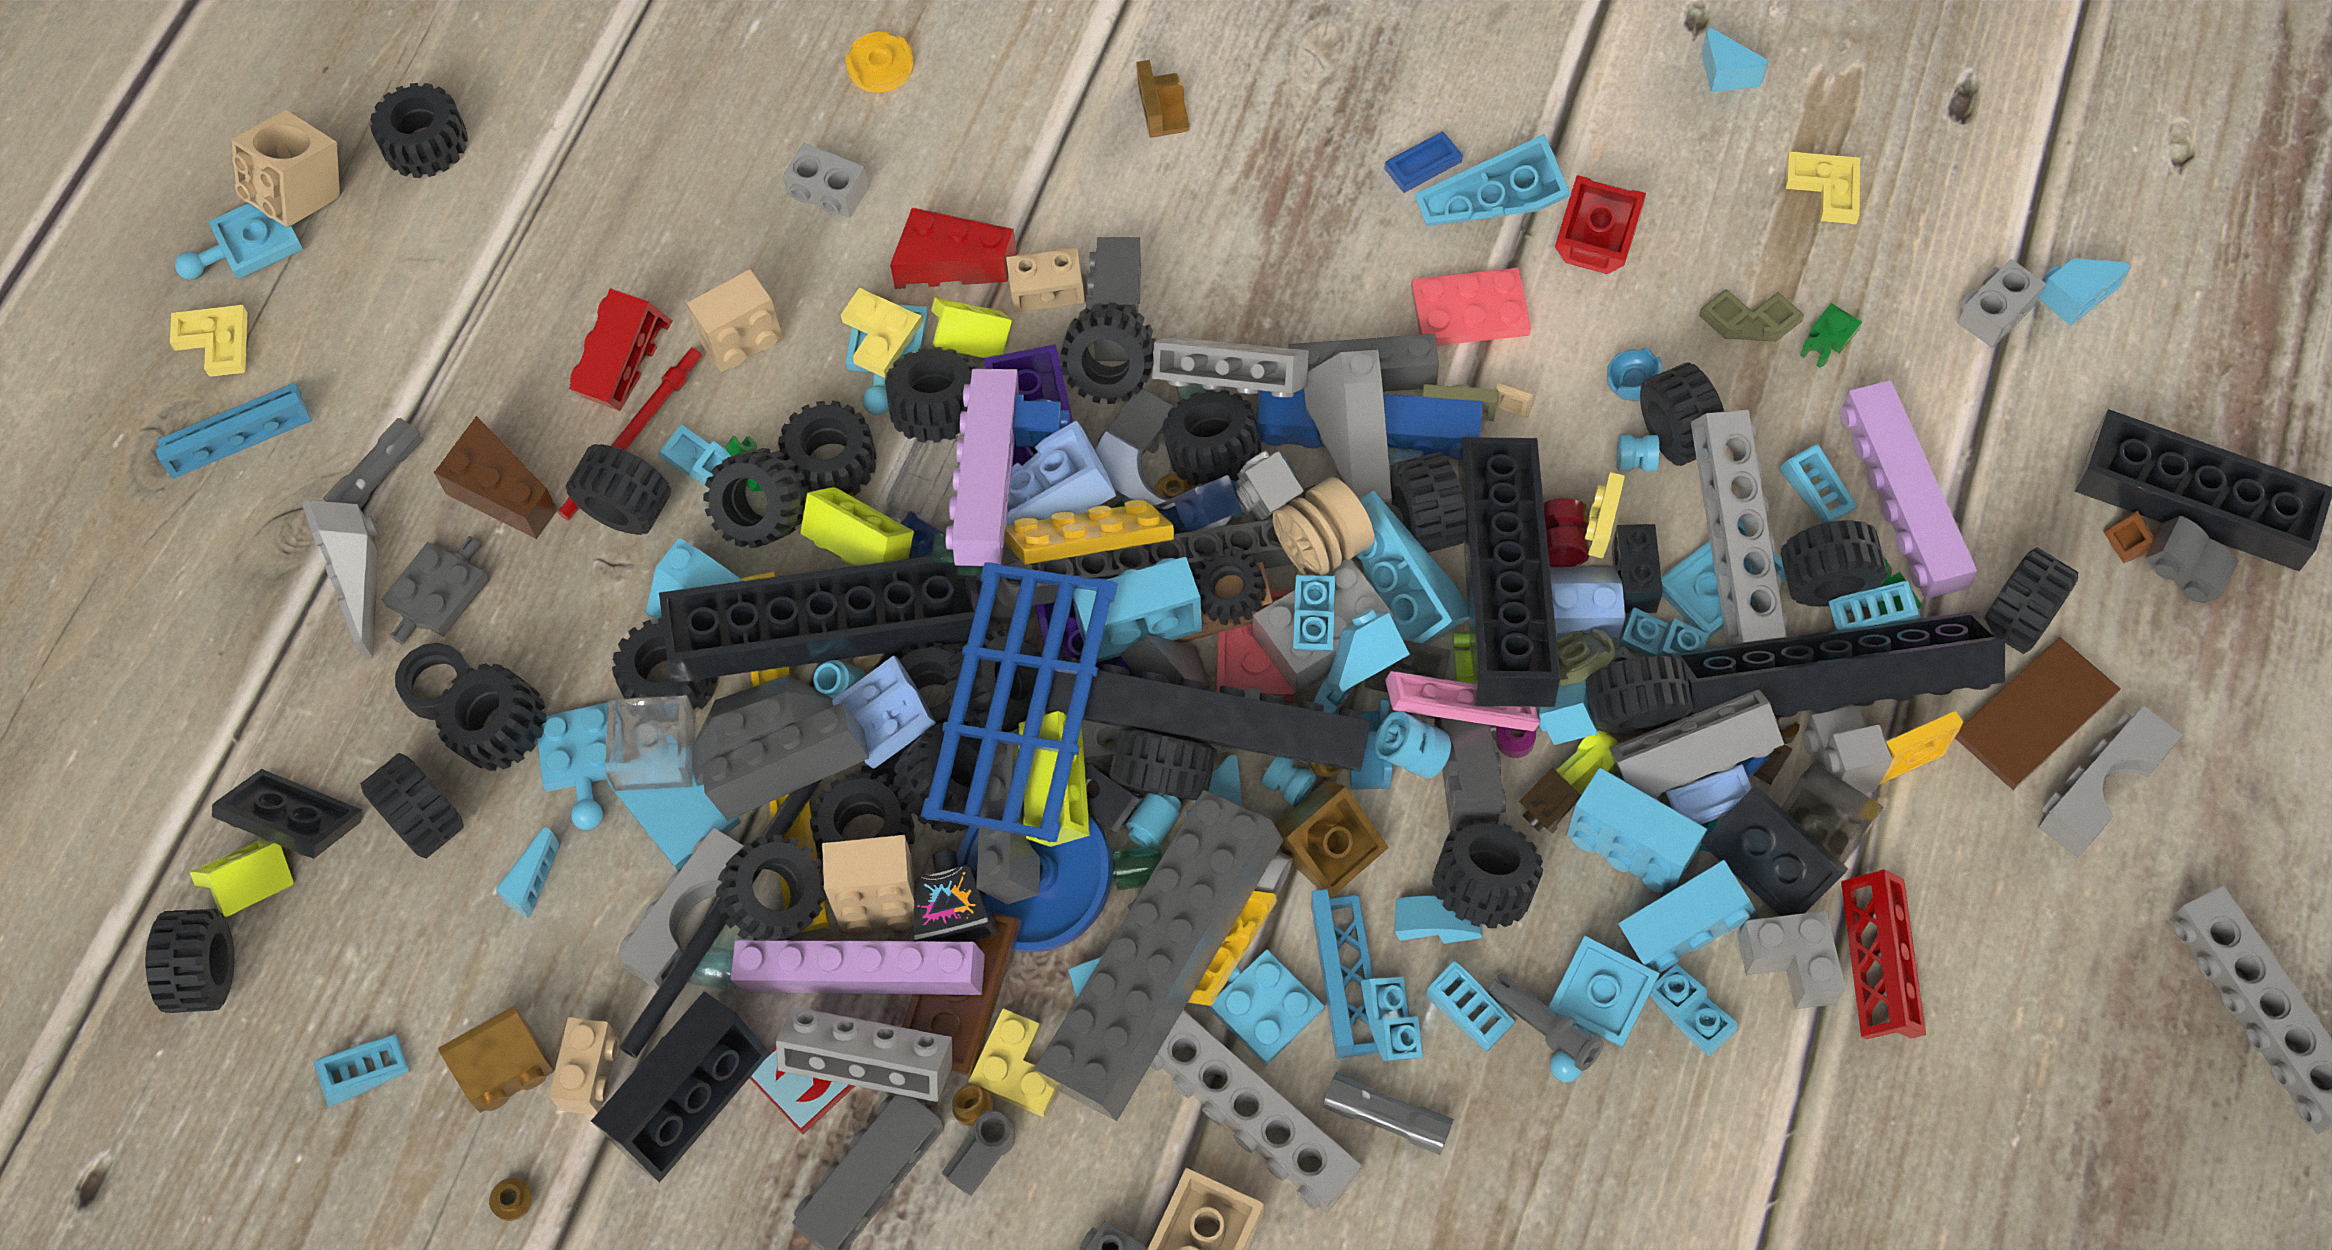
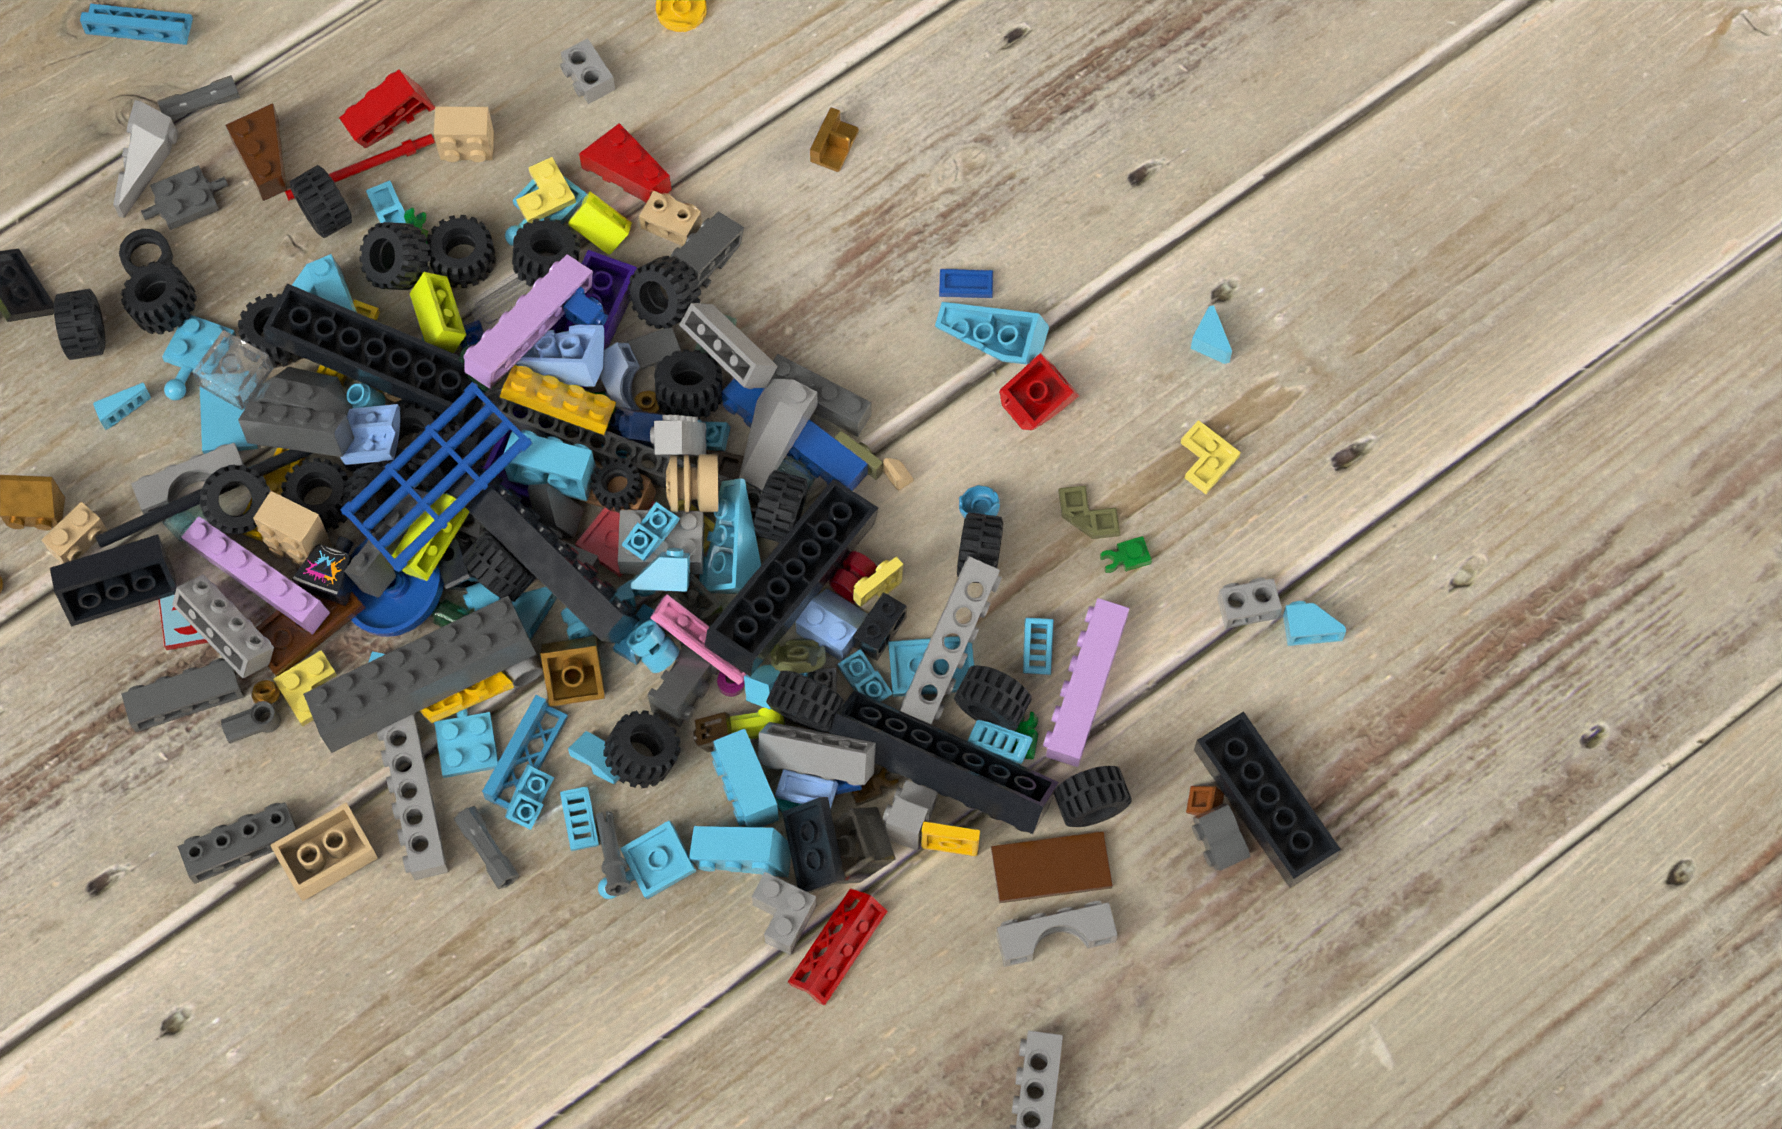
camera: 30 degrees right, 5 degrees up
coral plate [1411,268,1531,346] -> none
medium azure wheel [1617,434,1659,472] -> none
medium azure slope [1649,964,1738,1057] -> none

